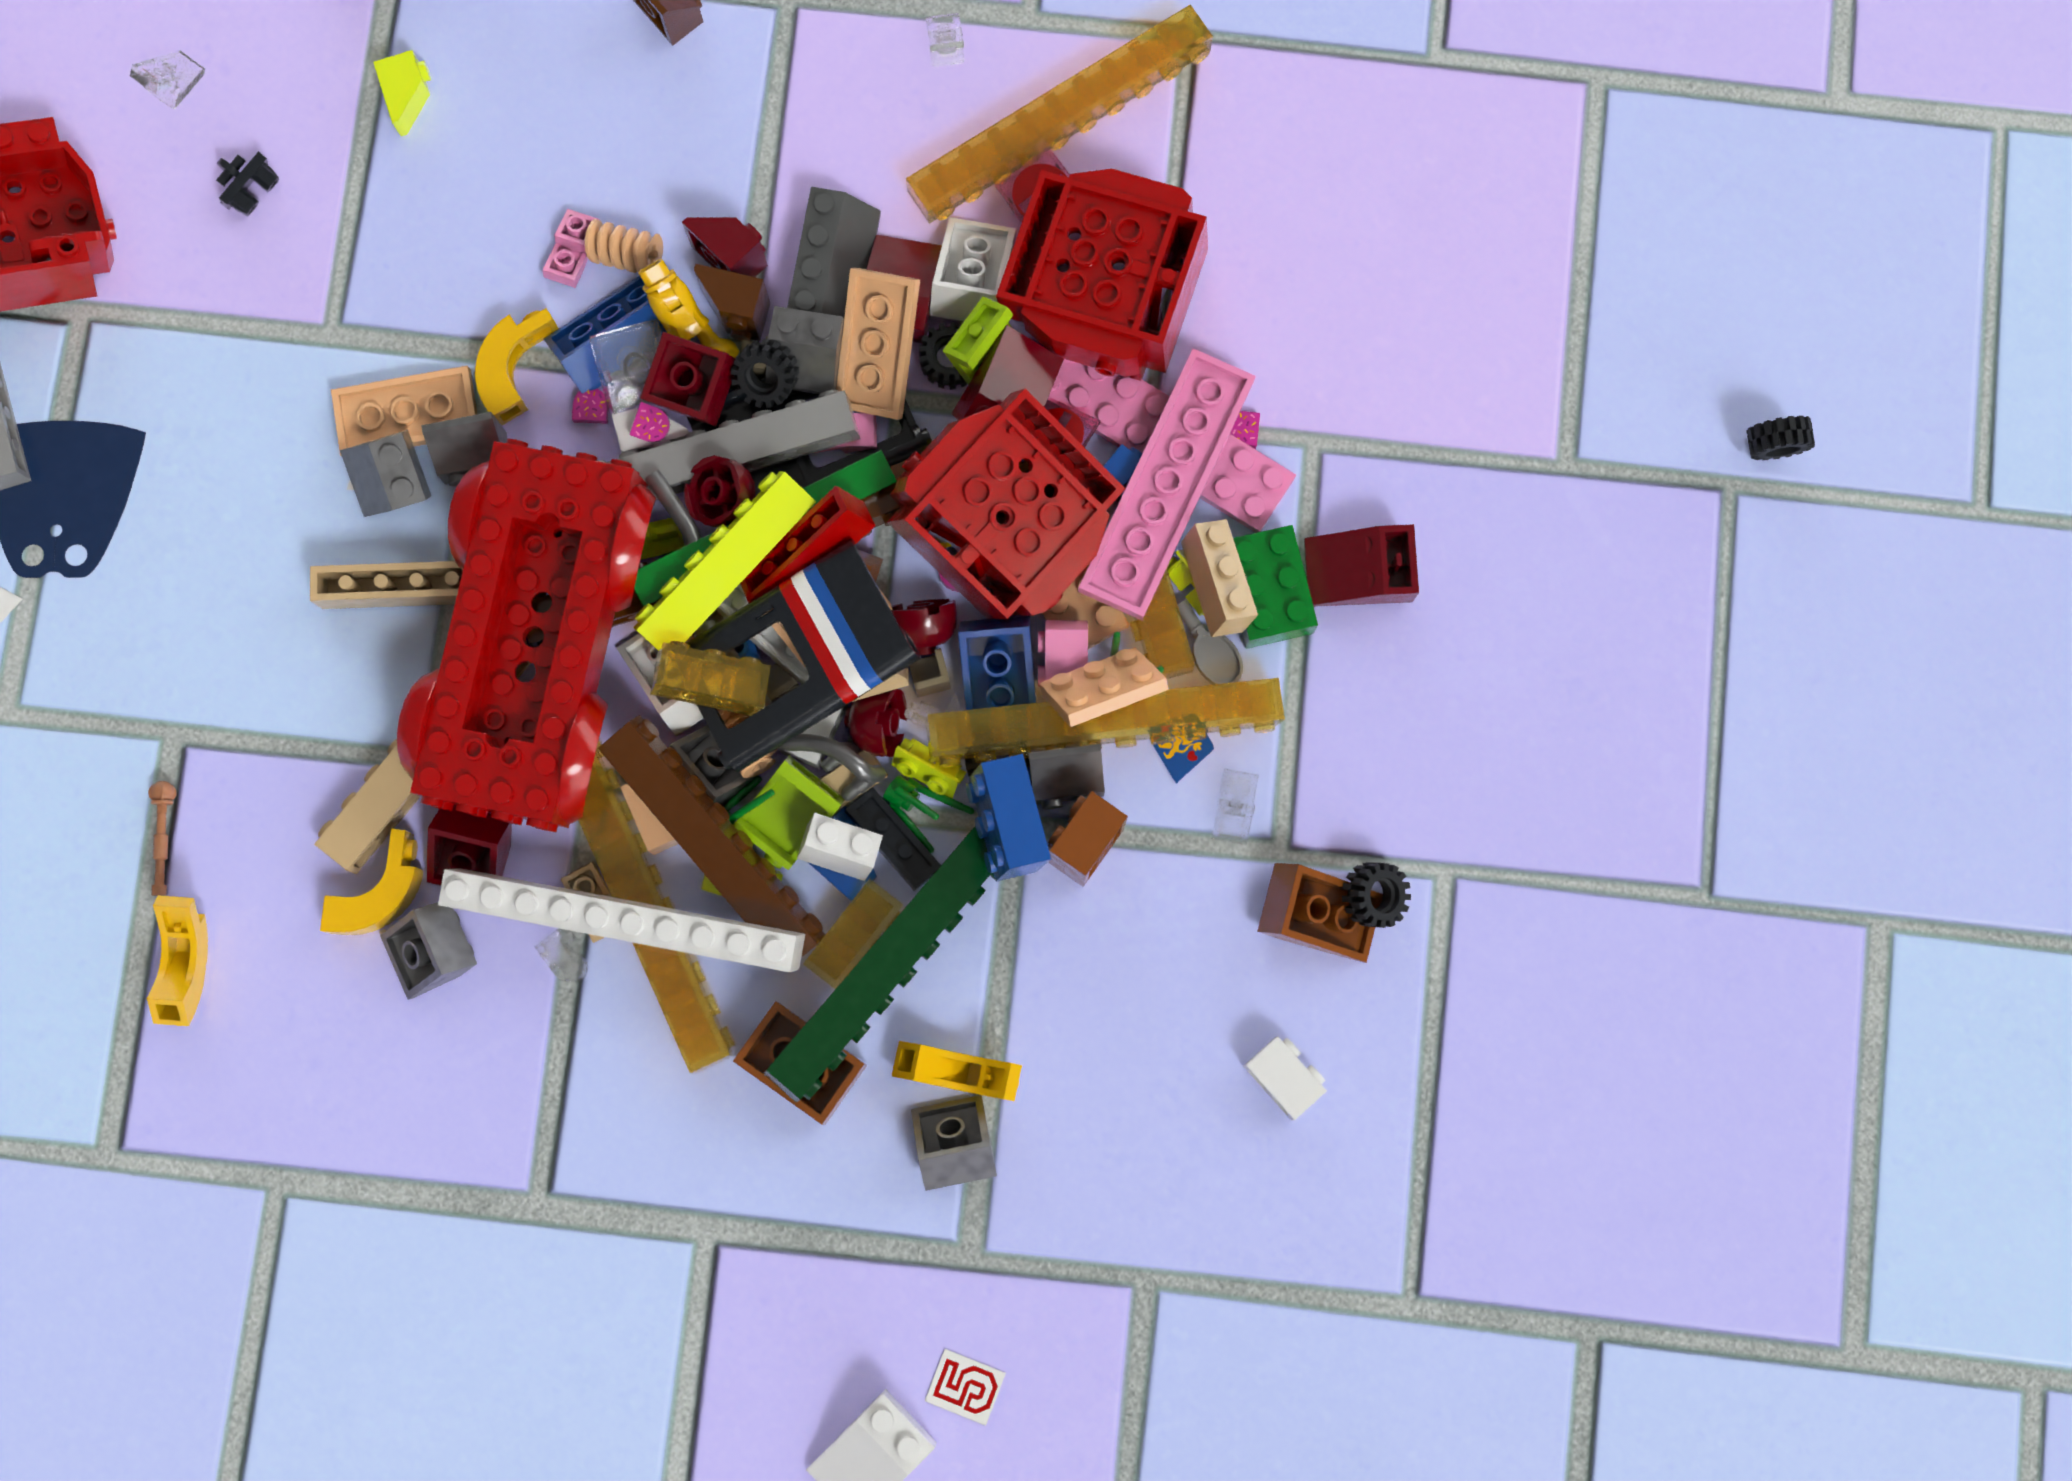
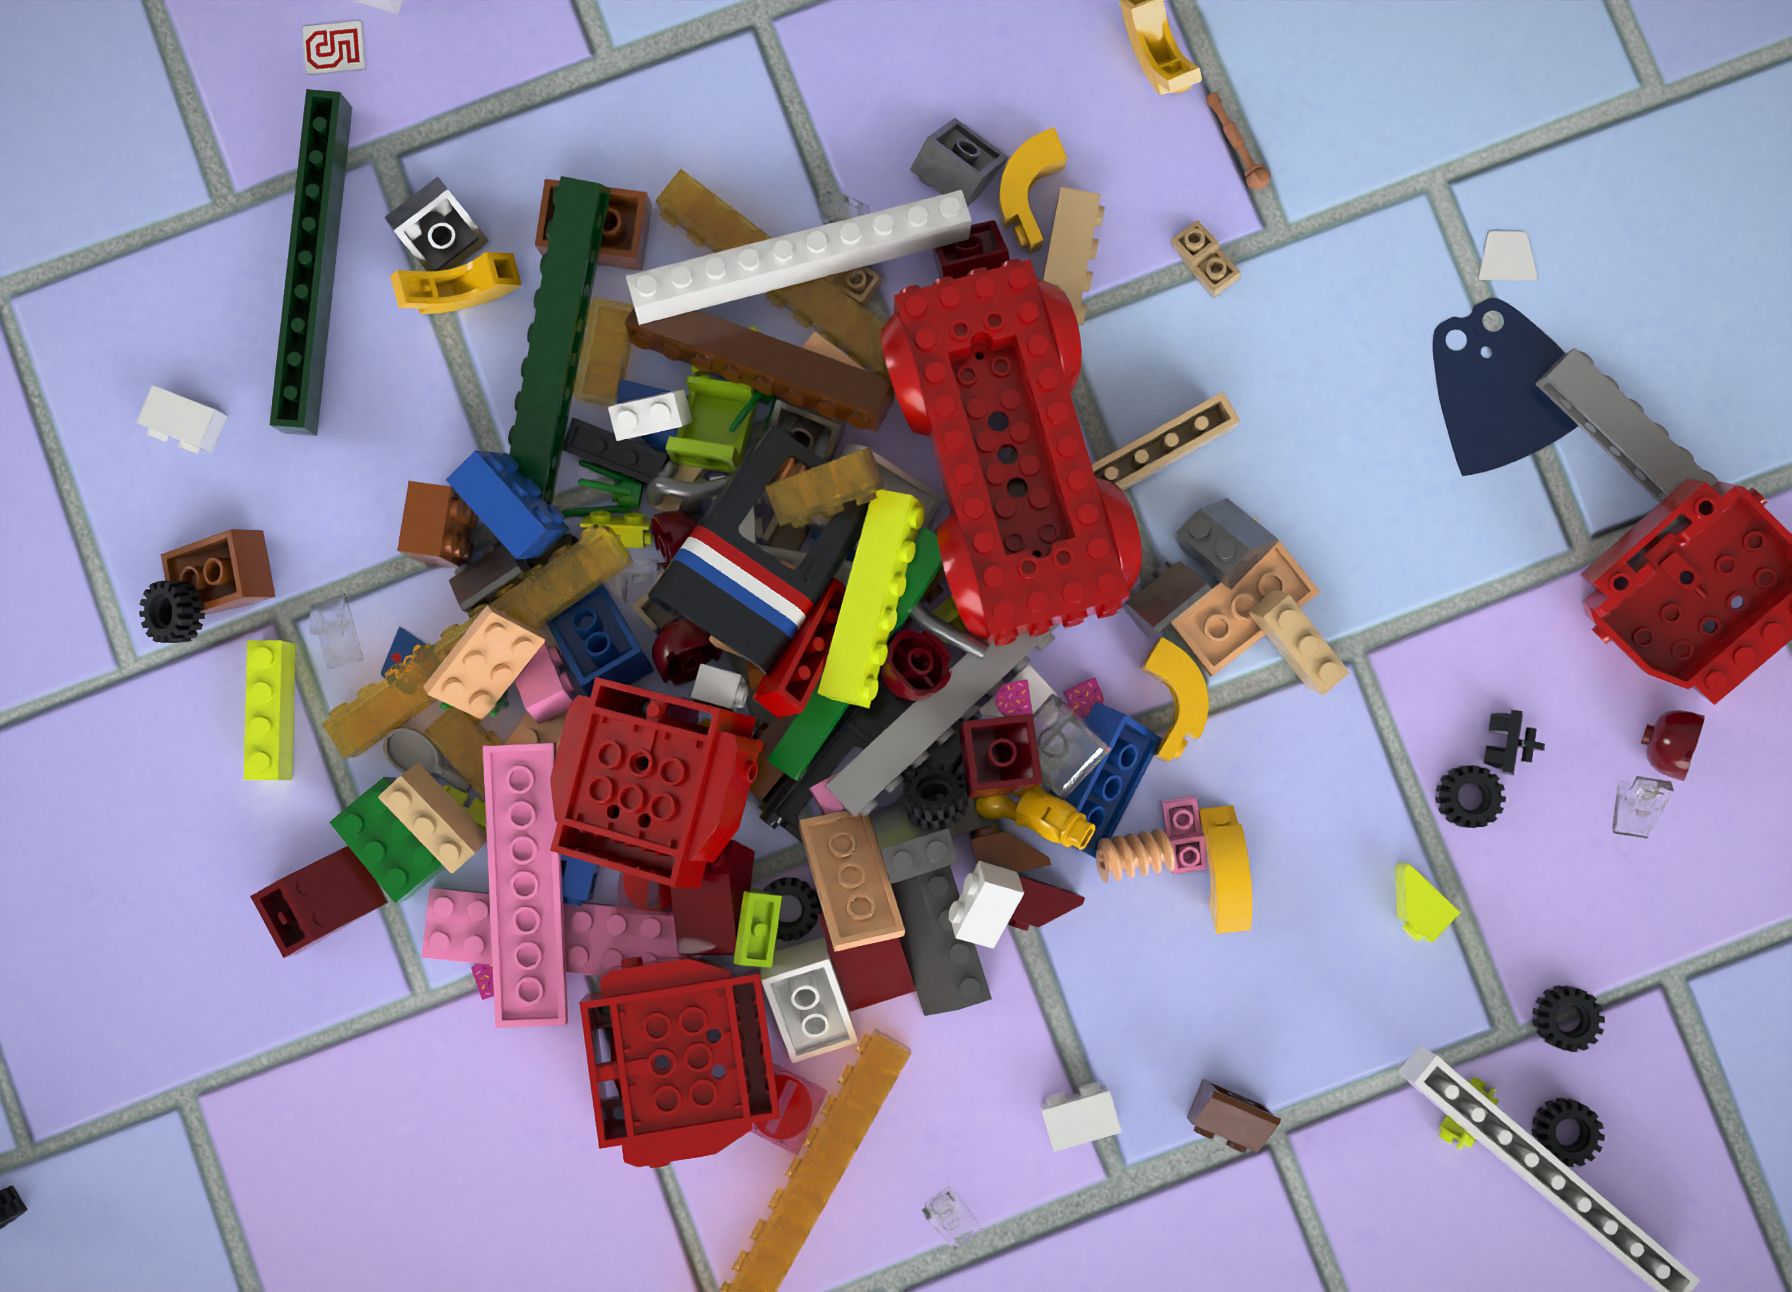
camera: 155 degrees right, 5 degrees up
none -> neon yellow brick [243,640,296,780]
none -> dark green brick [269,89,352,436]
none -> white brick [691,664,750,713]
none -> white brick [949,861,1024,949]
none -> white brick [1039,1083,1122,1152]
none -> tan slope [1171,220,1241,298]
none -> yellow arch [1199,805,1252,934]
none -> tan brick [1247,589,1350,695]
none -> black tyre [1435,765,1506,828]
none -> dark red cylinder [1641,710,1705,781]

